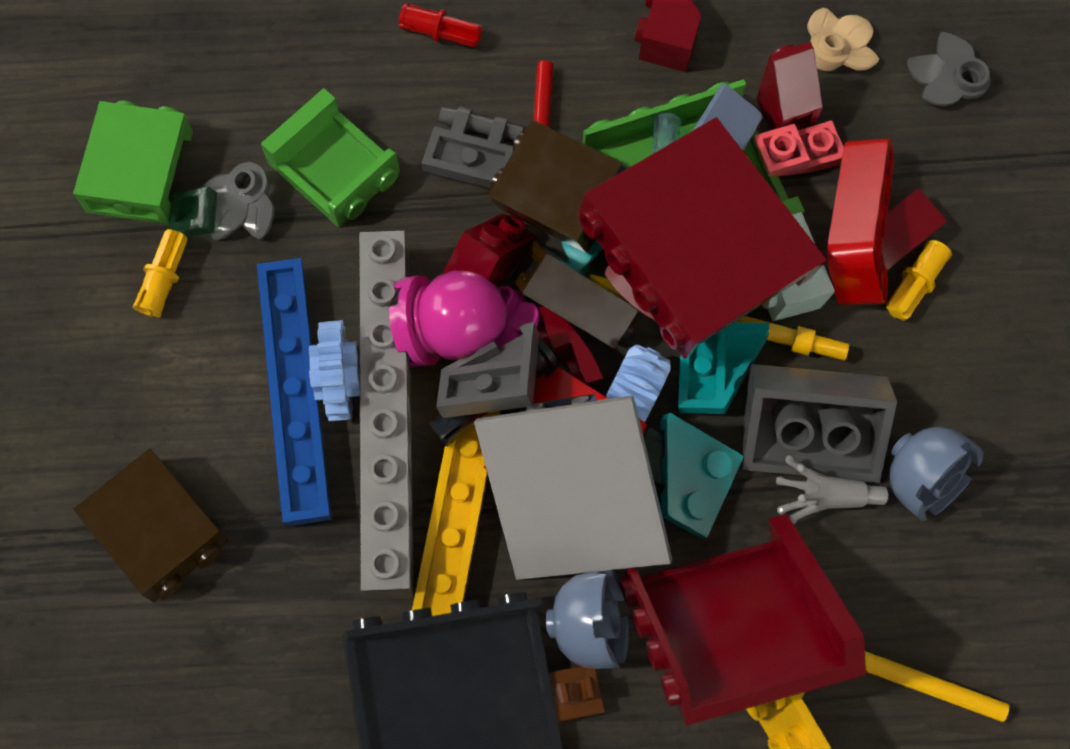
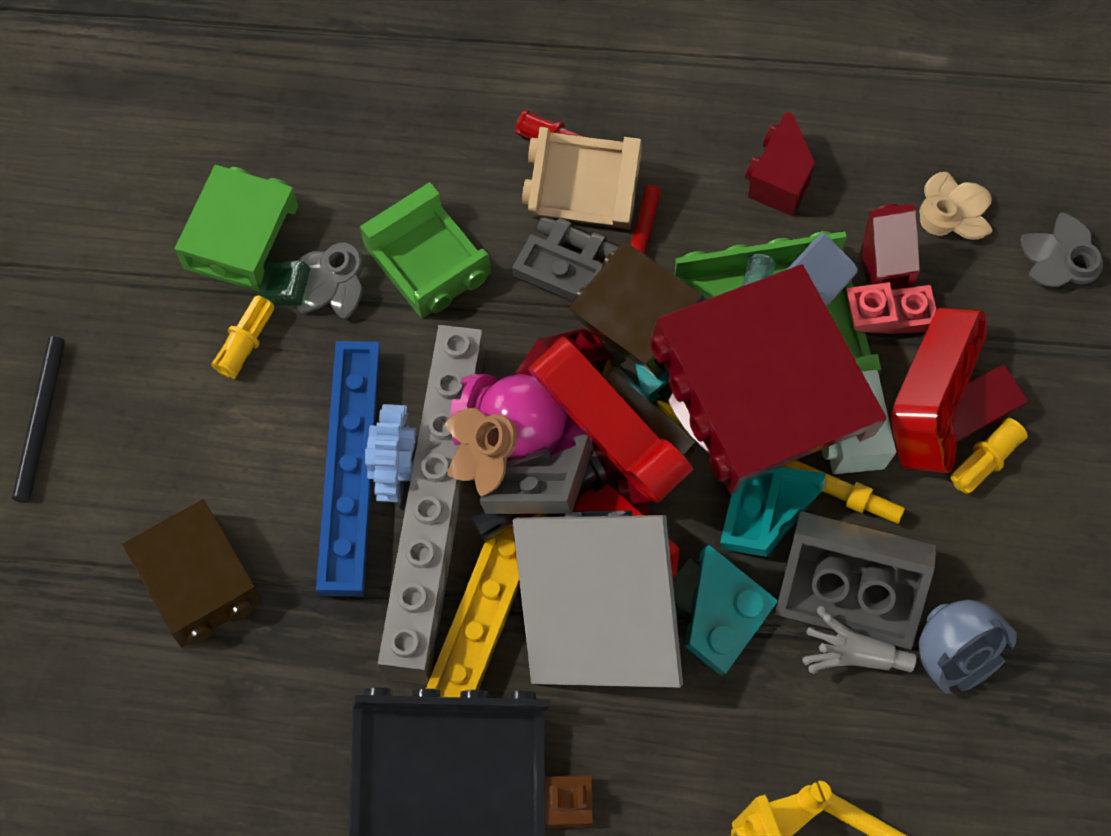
camera: 15 degrees right, 5 degrees down
sand blue cylinder [546,570,629,669] -> none
light blue gear [606,344,671,422] -> none
dark red panel [620,514,866,726] -> none
none -> medium nougat plate [445,408,518,496]
none -> tan panel [522,127,642,230]
none -> red beam [528,337,693,503]

